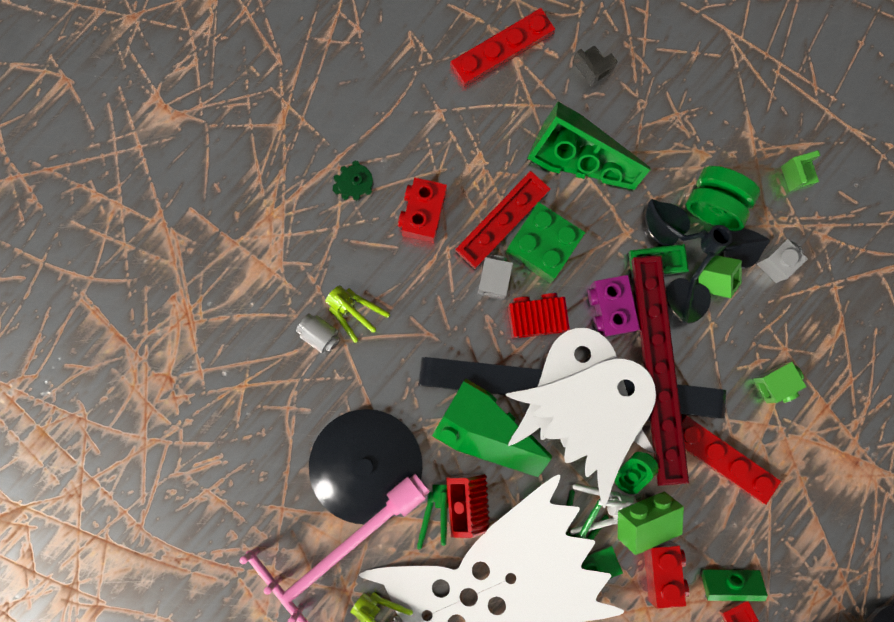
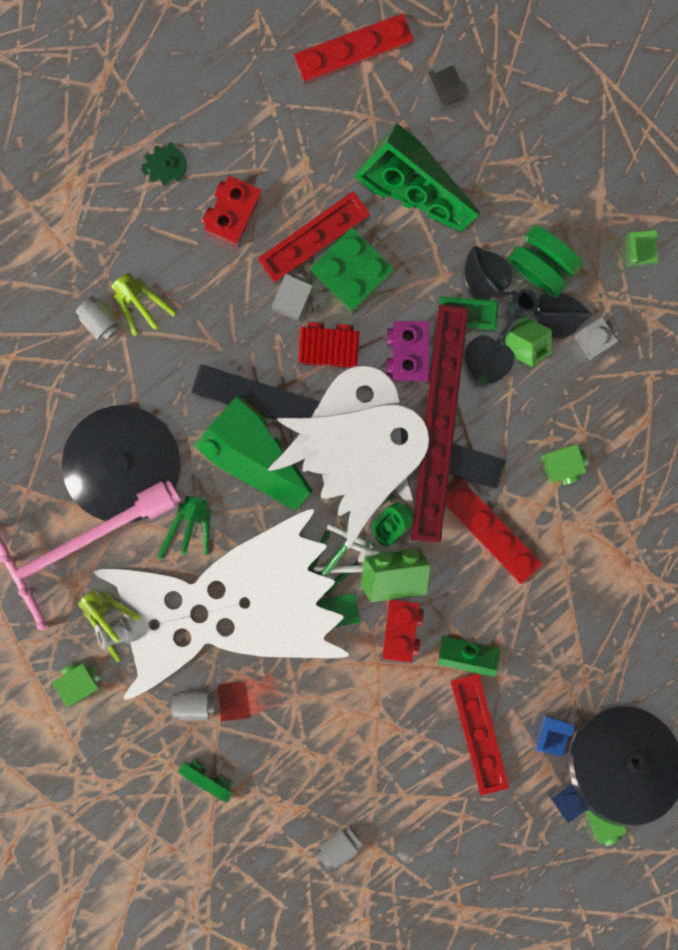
camera: 10 degrees right, 5 degrees up
red brick [446,474,491,538] -> none

